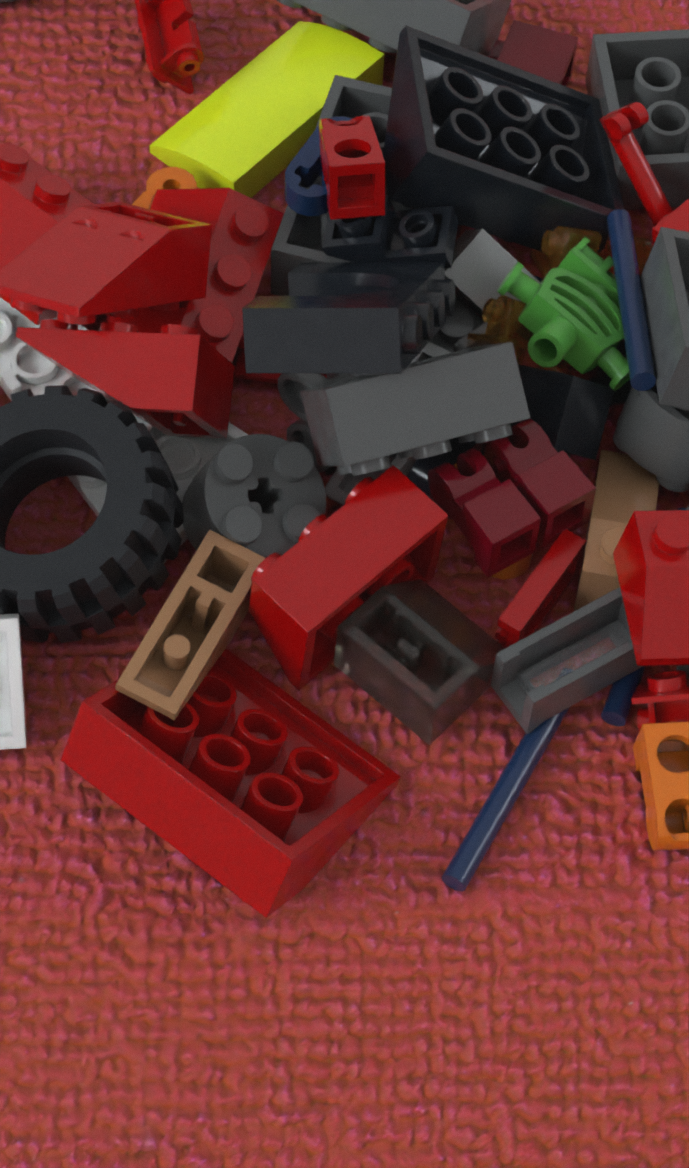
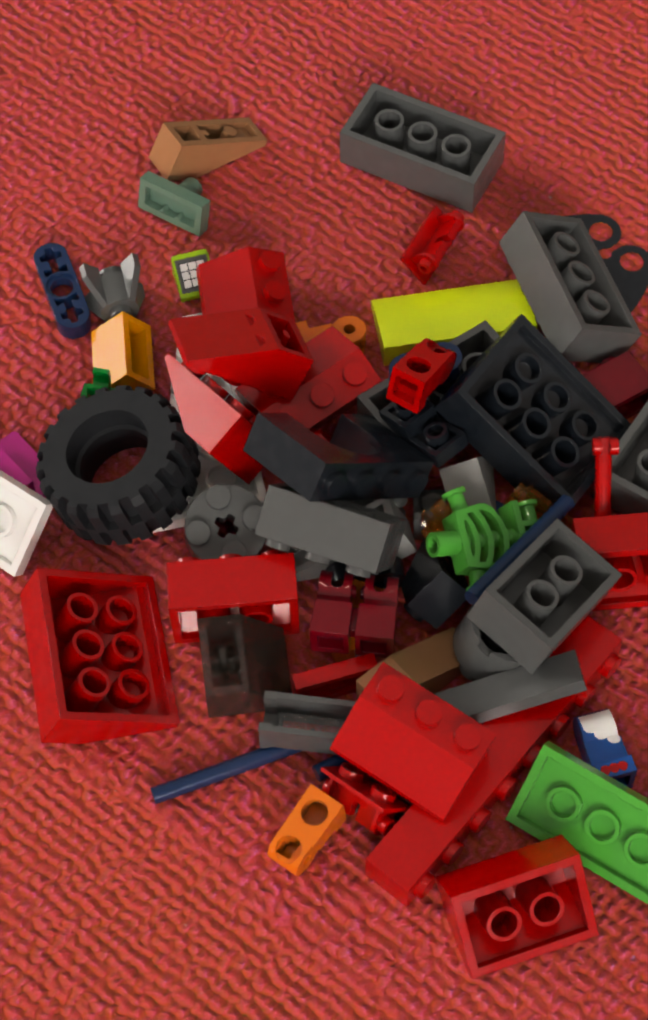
camera: 45 degrees right, 0 degrees up
medium nougat slope [115,529,265,720] -> none

